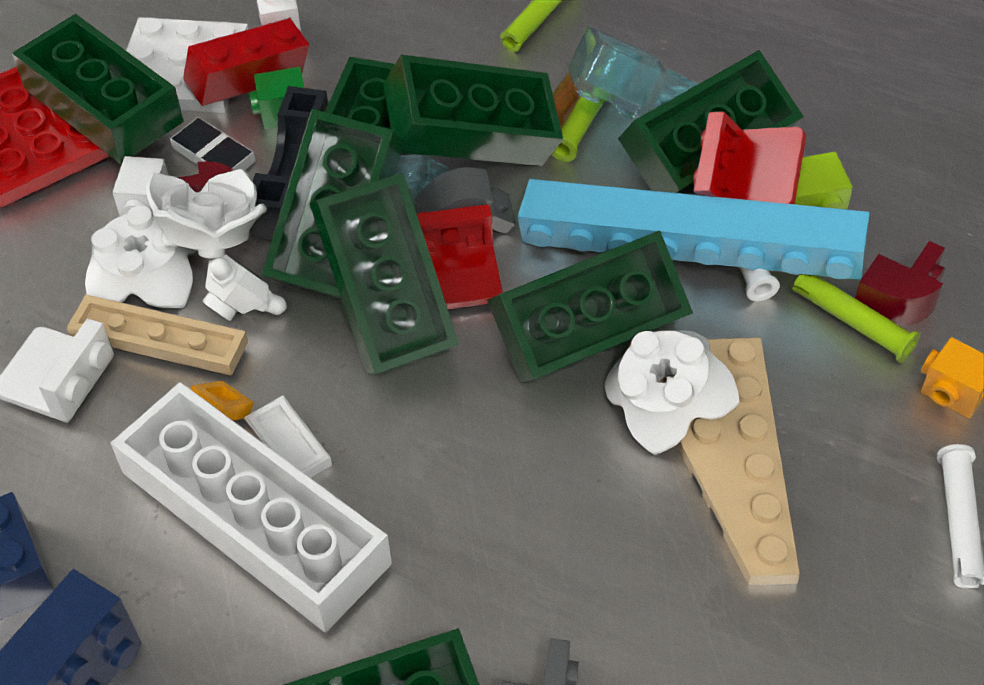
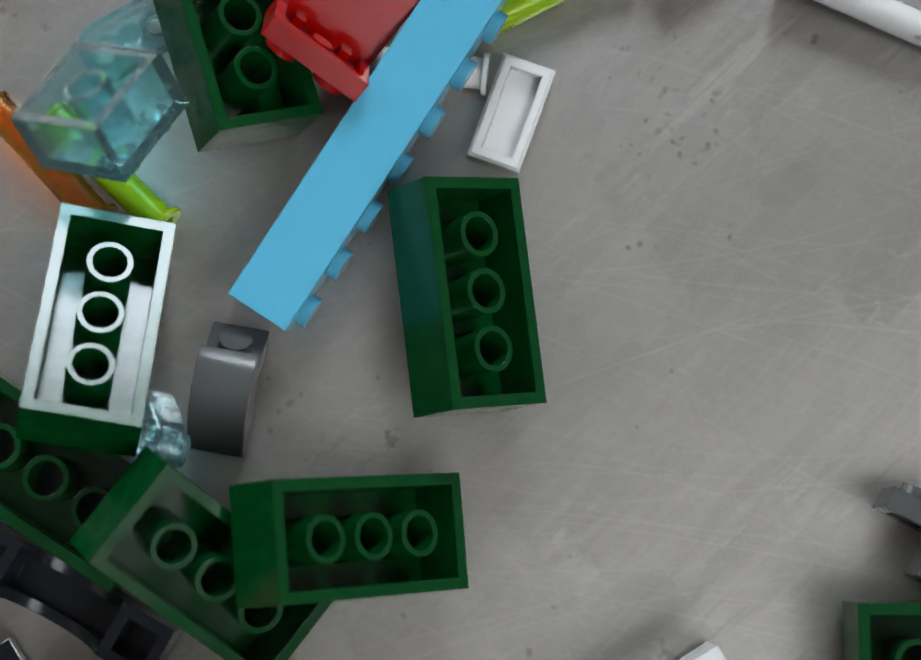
camera: 75 degrees left, 30 degrees up
red bracket [417,204,503,309] -> none
white brick [605,330,740,455] -> none
tan wing [628,337,800,585] -> none
none -> white tile [467,53,556,177]

